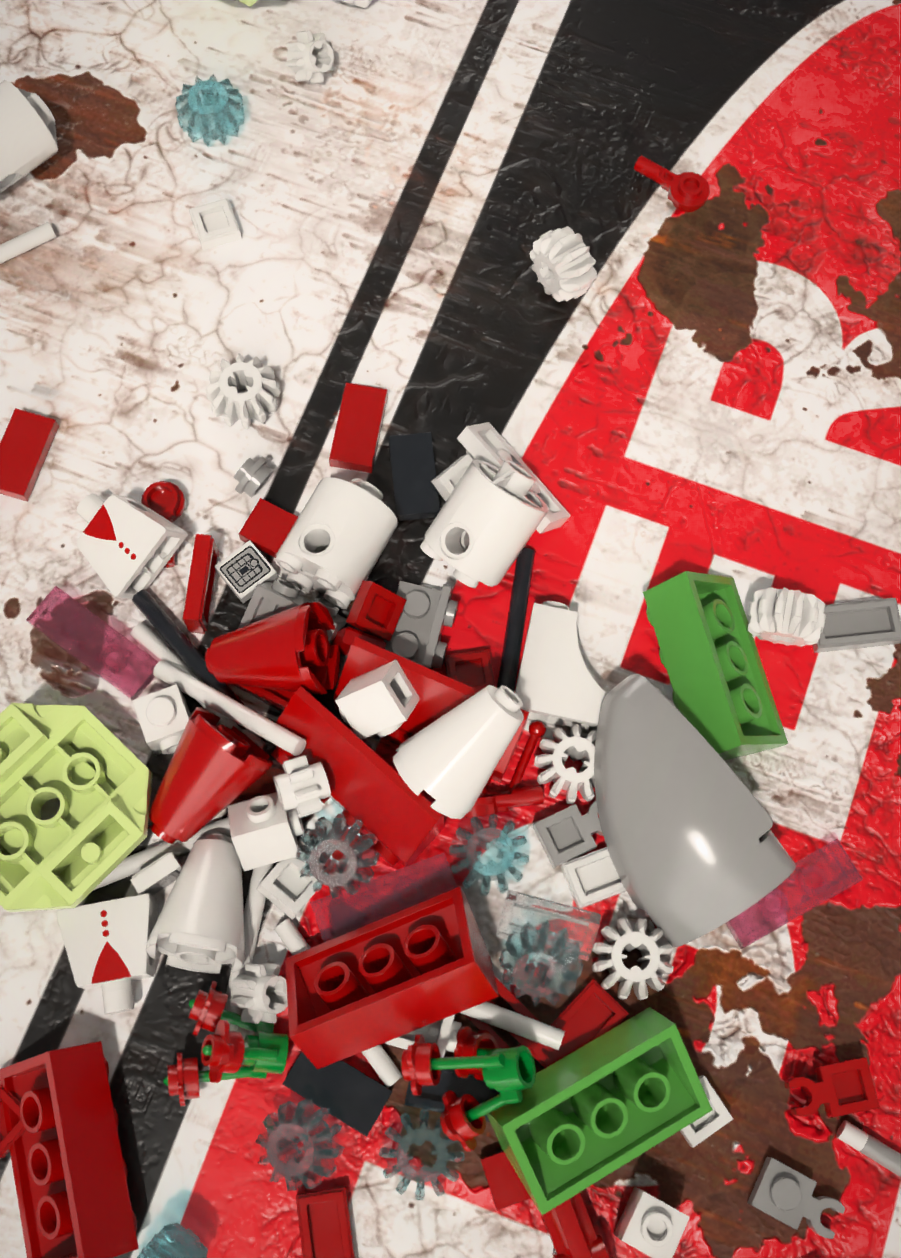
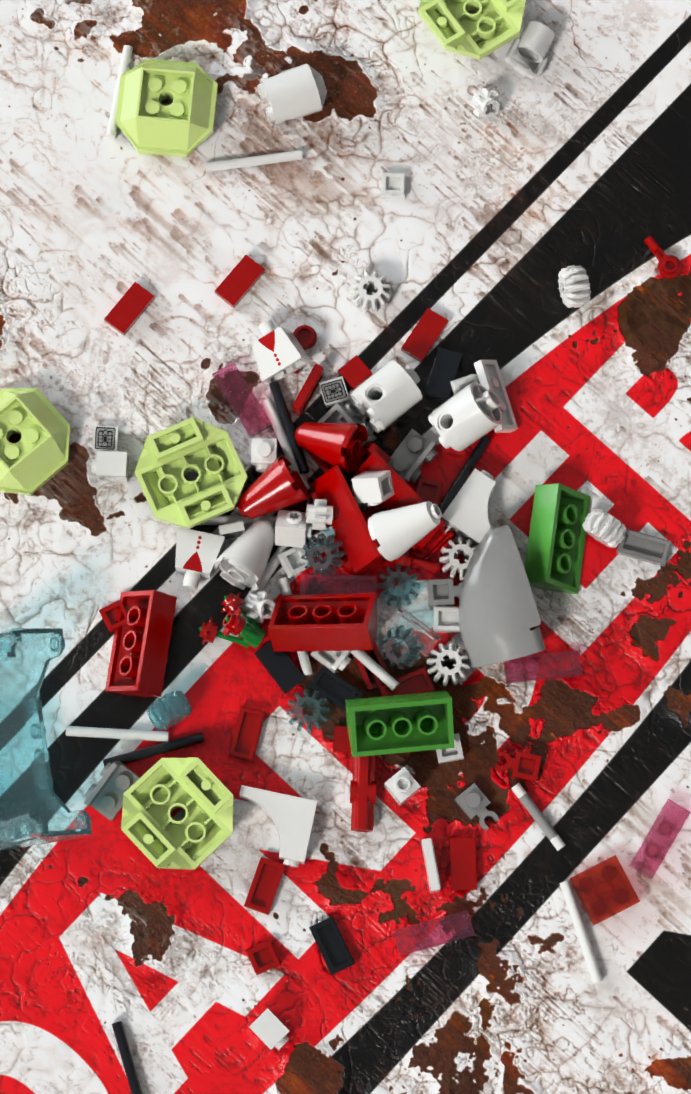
camera: 25 degrees right, 5 degrees up
white bar [153,660,306,756] -> none
clear light blue gear [175,74,245,147] -> none
light grey plate [234,456,273,498] -> none
clear light blue gear [255,1099,345,1191] -> none
red tile [346,580,407,641] -> none
plant [401,1026,536,1152] -> none

